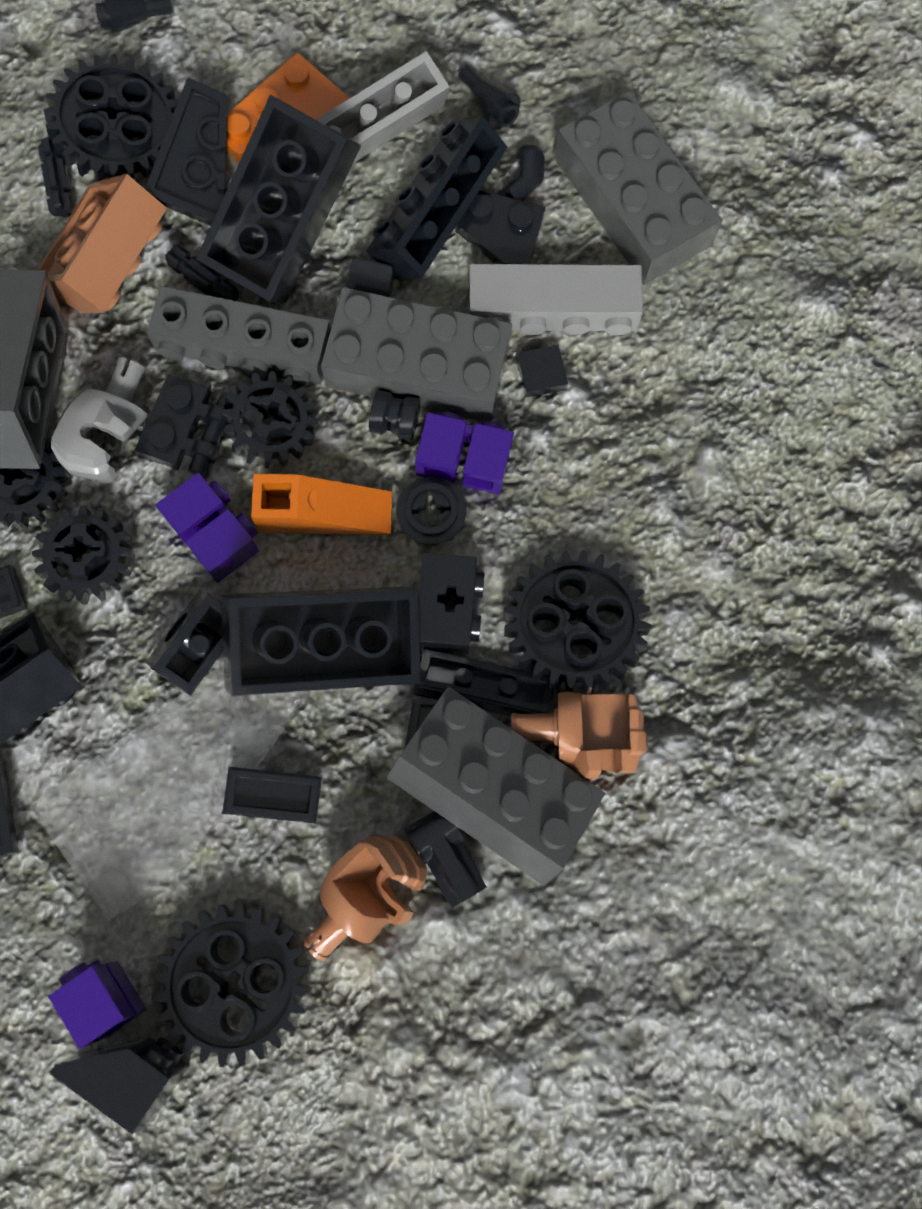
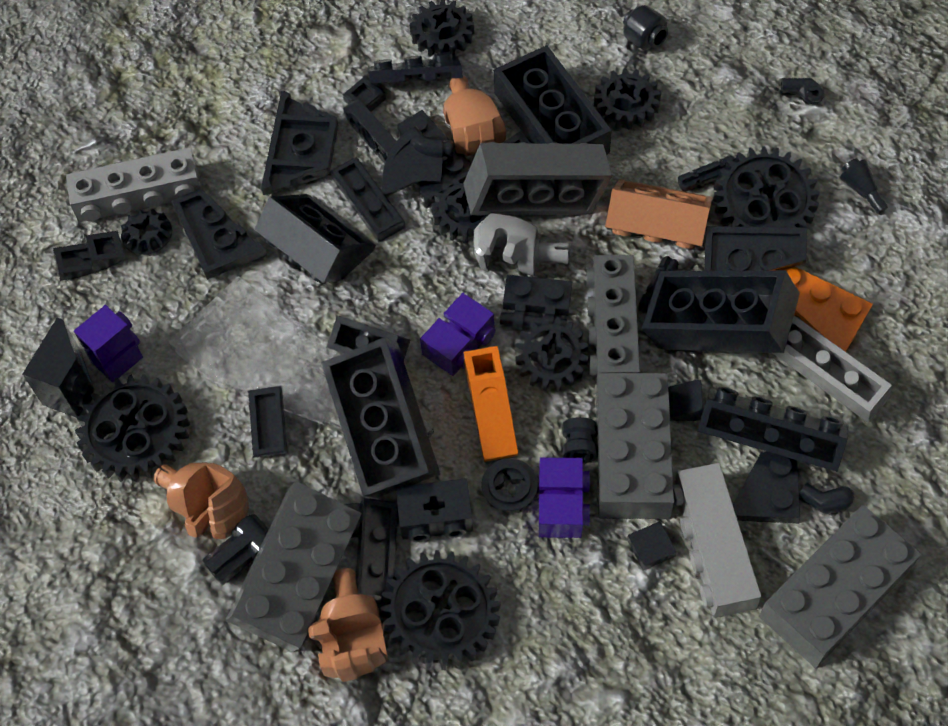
camera: 85 degrees right, 15 degrees down
black gear [32,505,135,605] -> none
black cone [458,66,521,130] -> none

